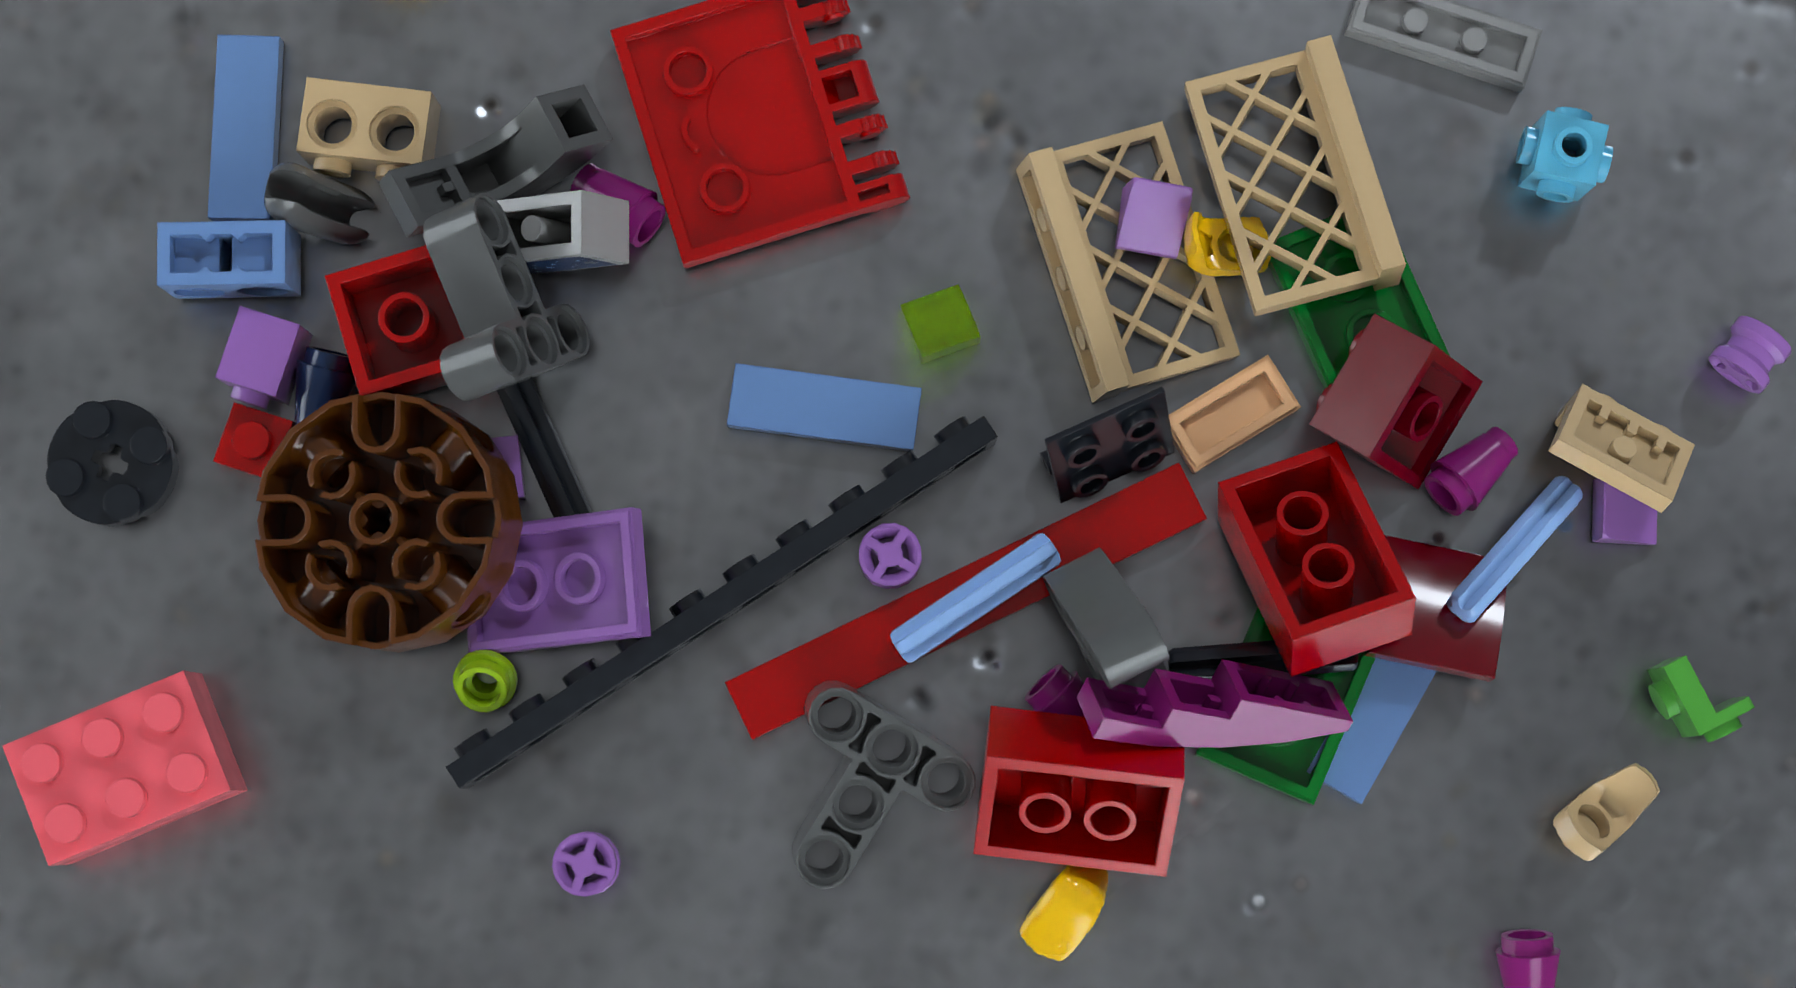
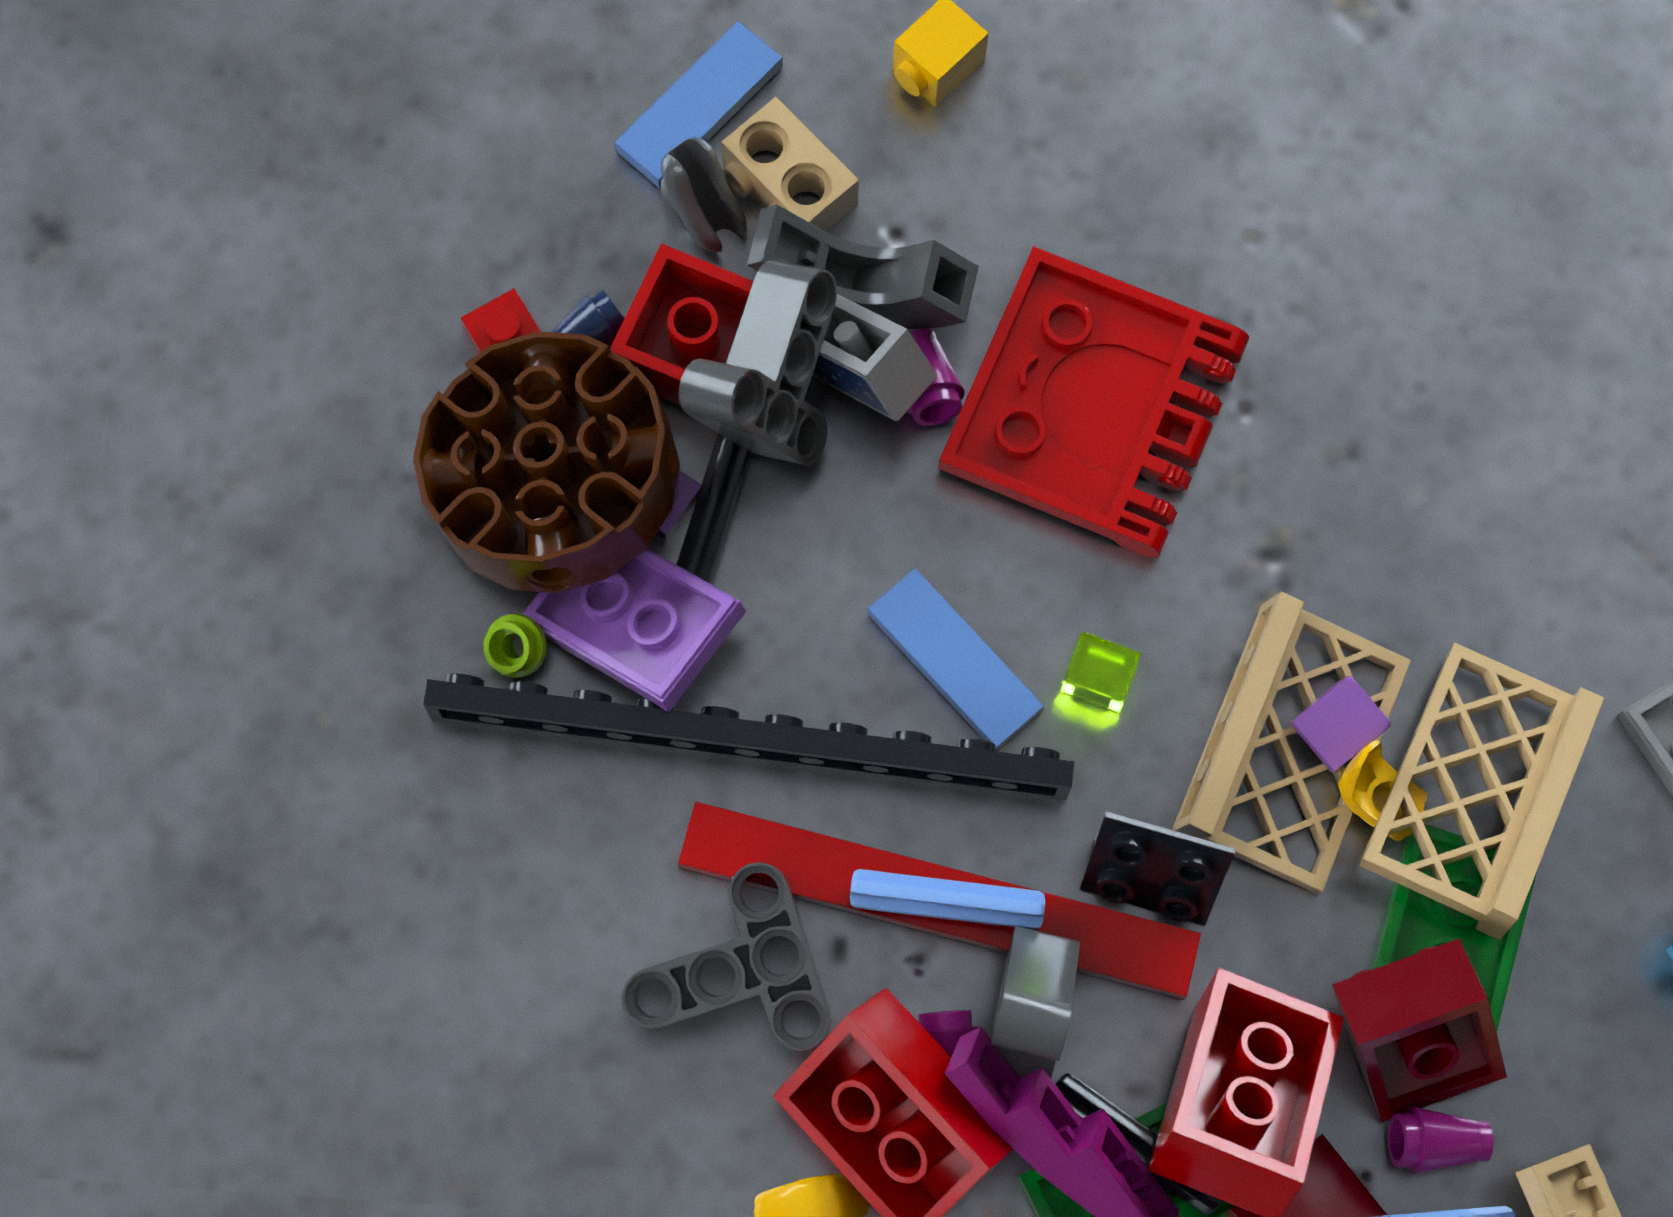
camera: 40 degrees right, 10 degrees down
coral brick [2,670,248,866] -> none
black plate [45,400,179,527] -> none
medium blue brick [157,220,301,299] -> none
medium lavender brick [215,306,313,410] -> none
medium lavender wheel [552,831,621,897] -> none
medium lavender wheel [859,523,922,589] -> none
light nougat tile [1169,355,1301,474] -> none

